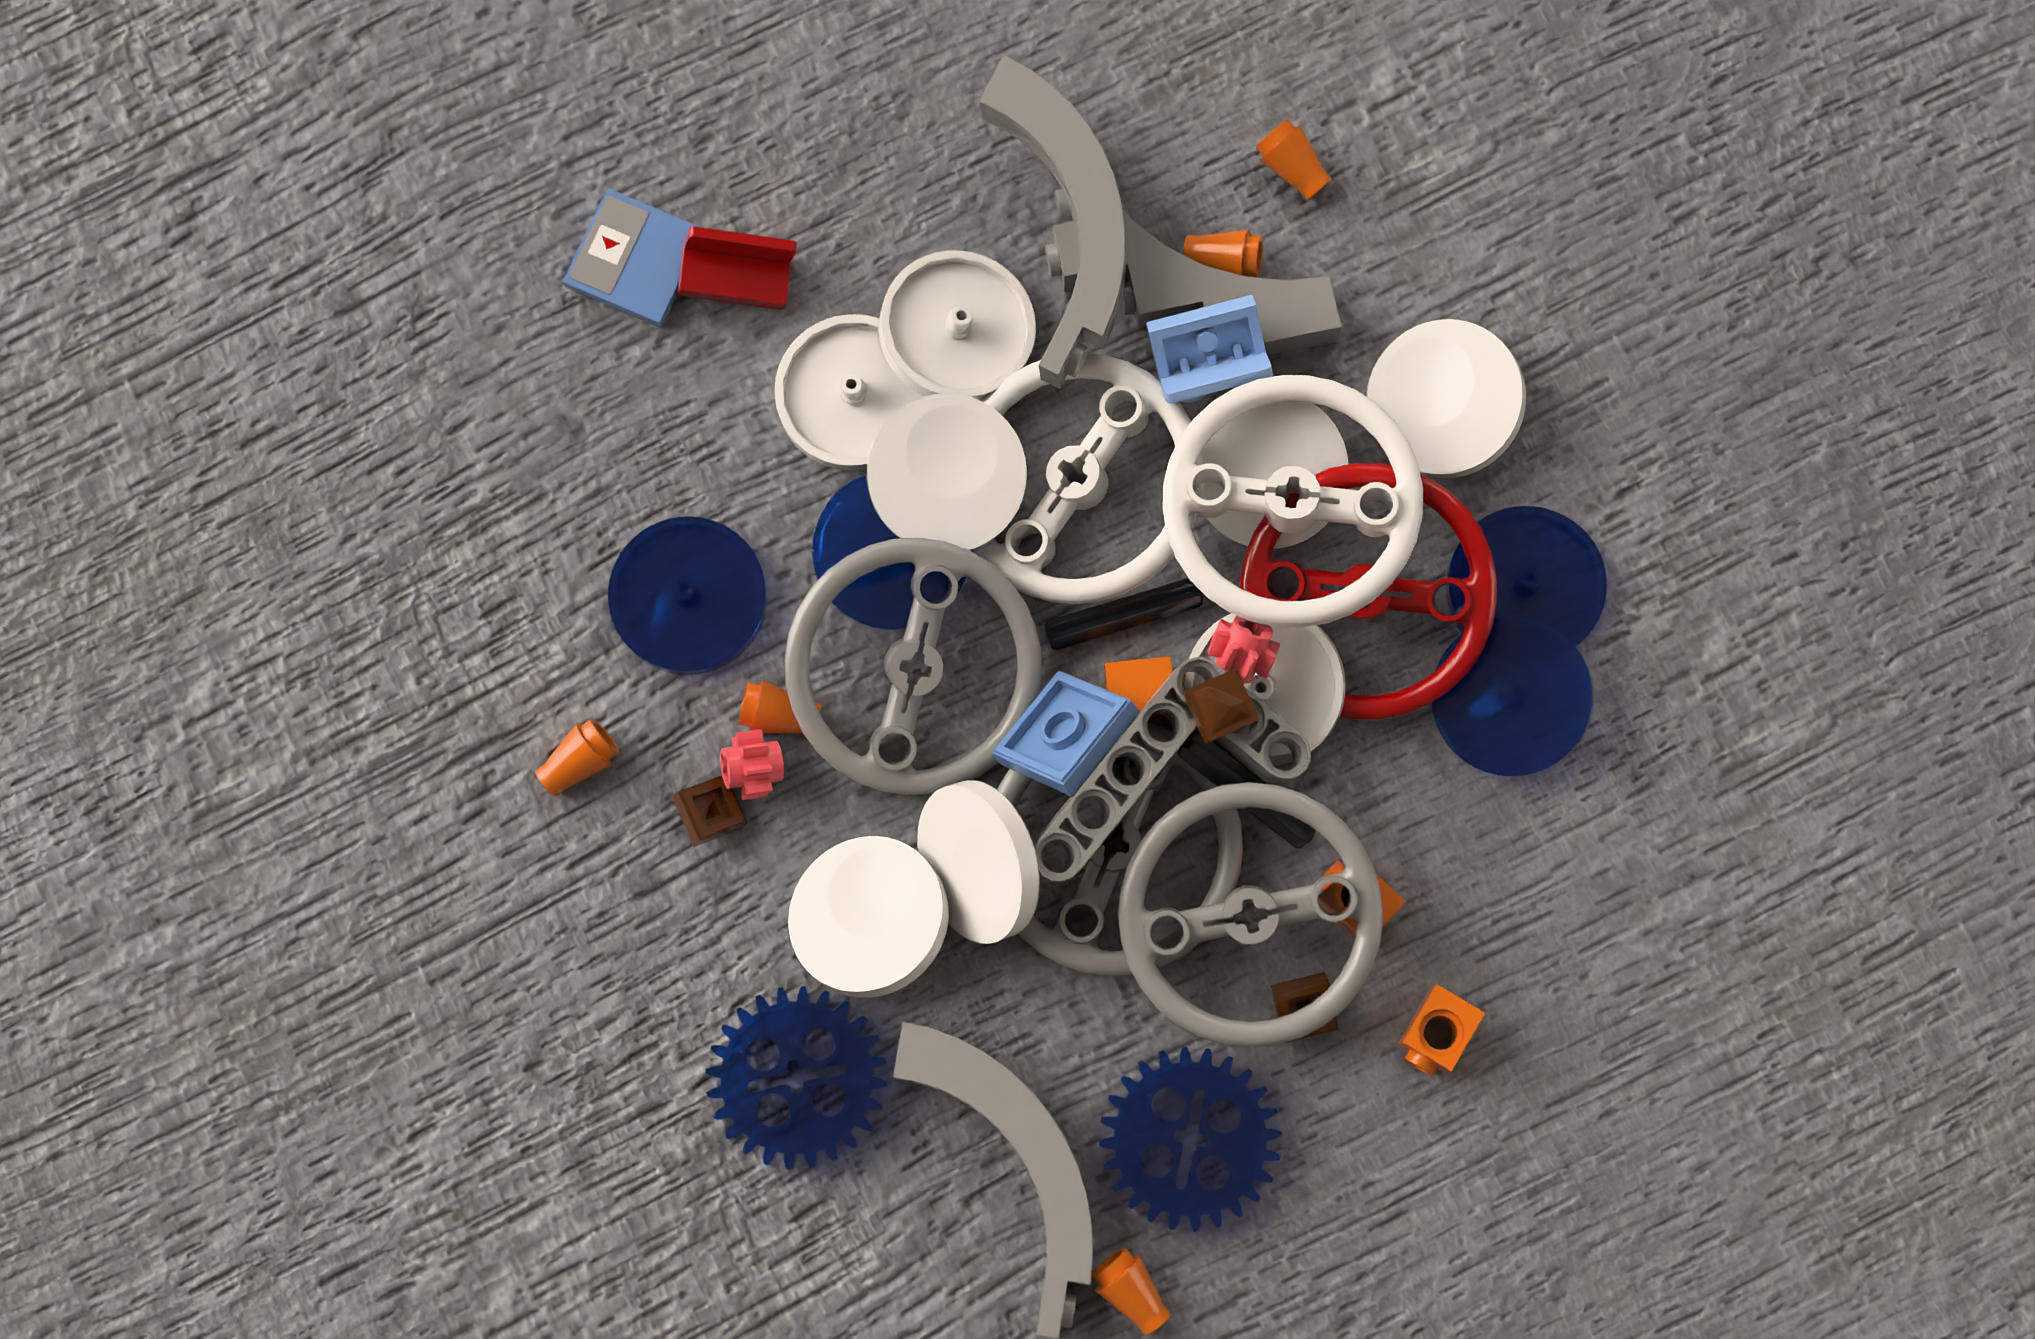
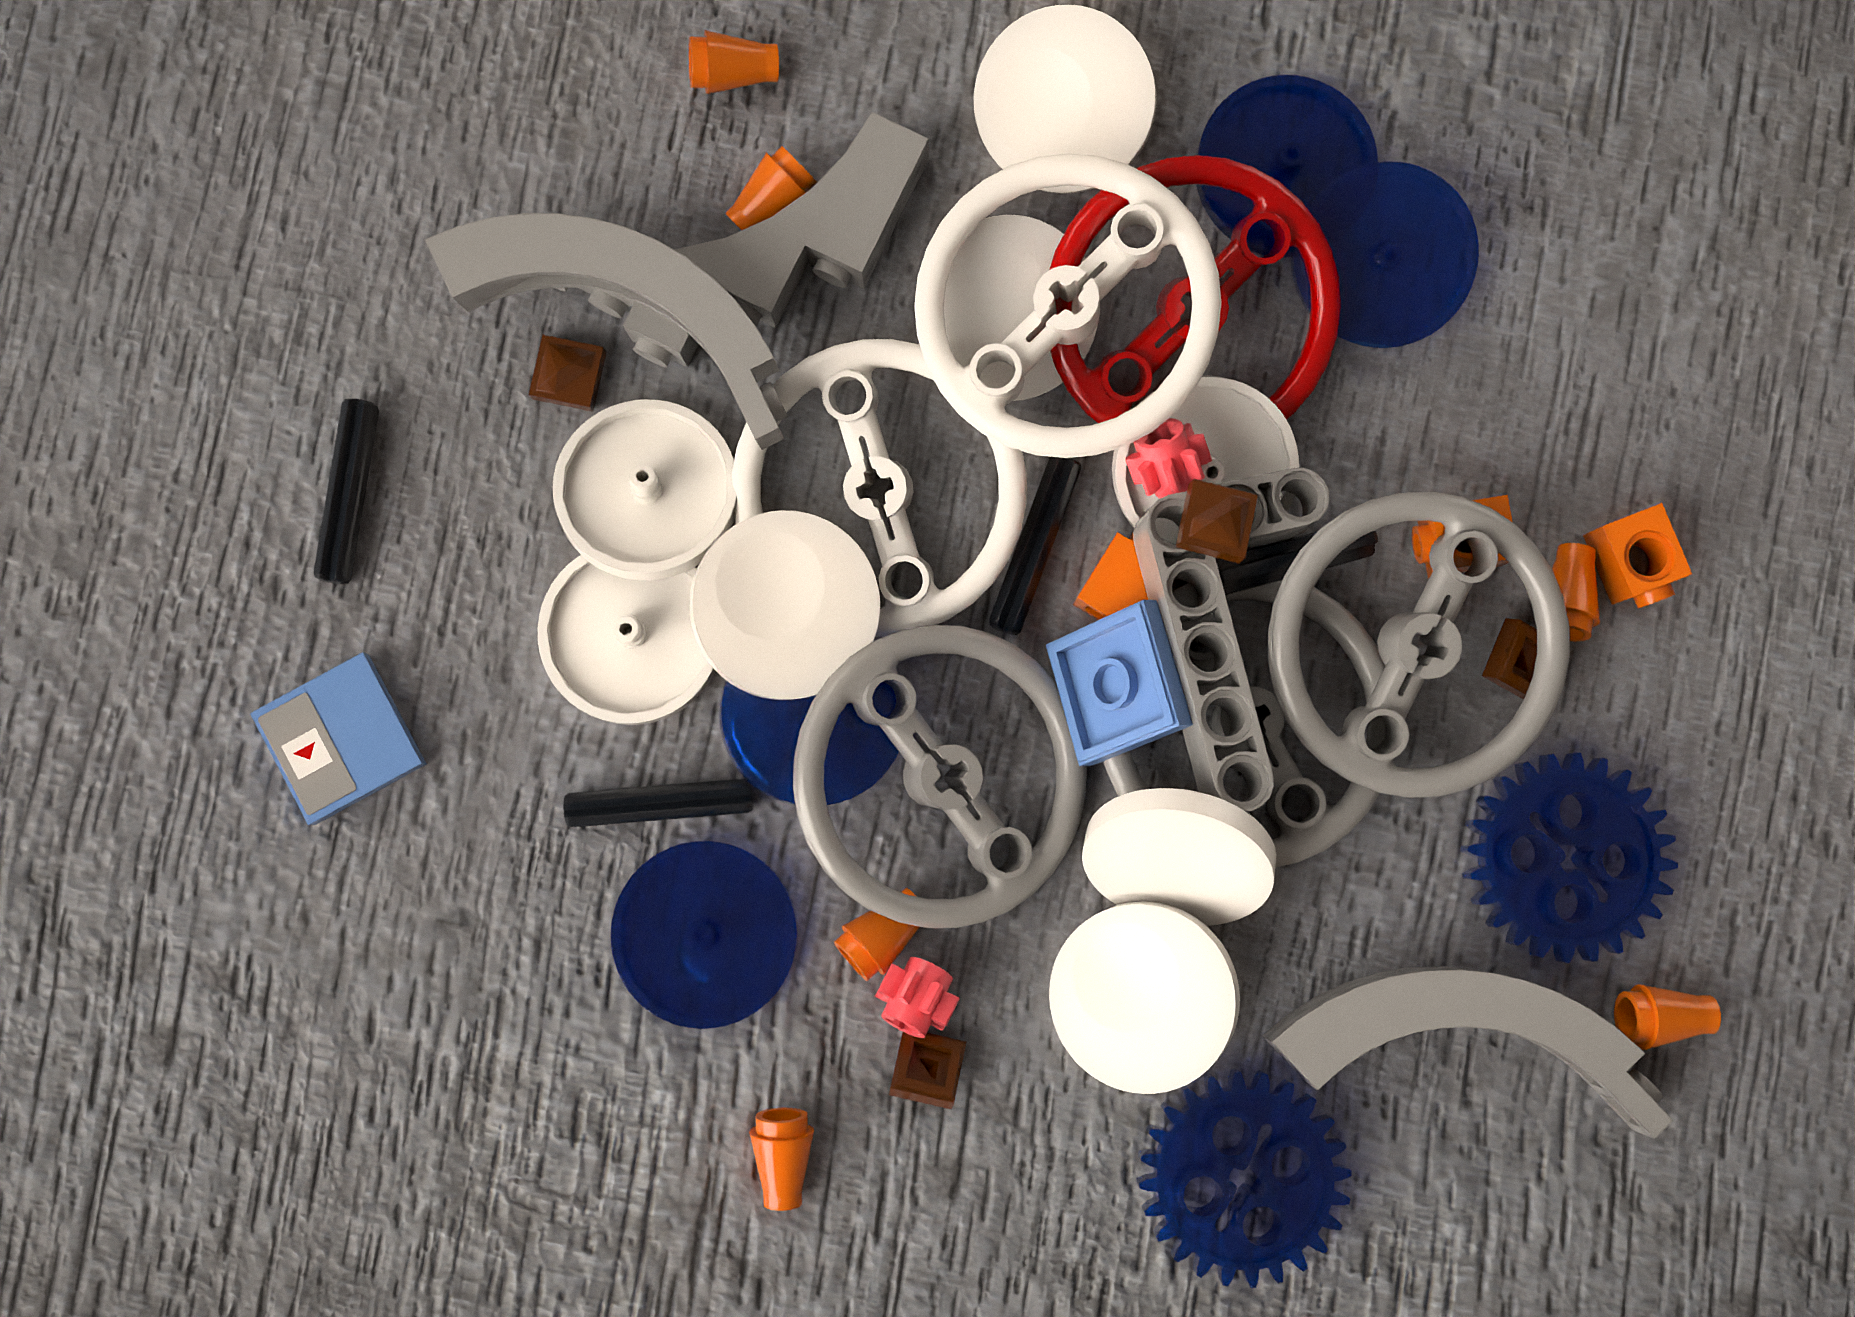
camera: 55 degrees left, 5 degrees up
red panel [677,226,797,310] -> none
light blue bracket [1146,295,1273,403] -> none
none -> black axle [313,399,379,584]
none -> reddish brown tile [528,334,607,412]
none -> black axle [563,778,754,827]
none -> orange cone [1552,543,1600,642]

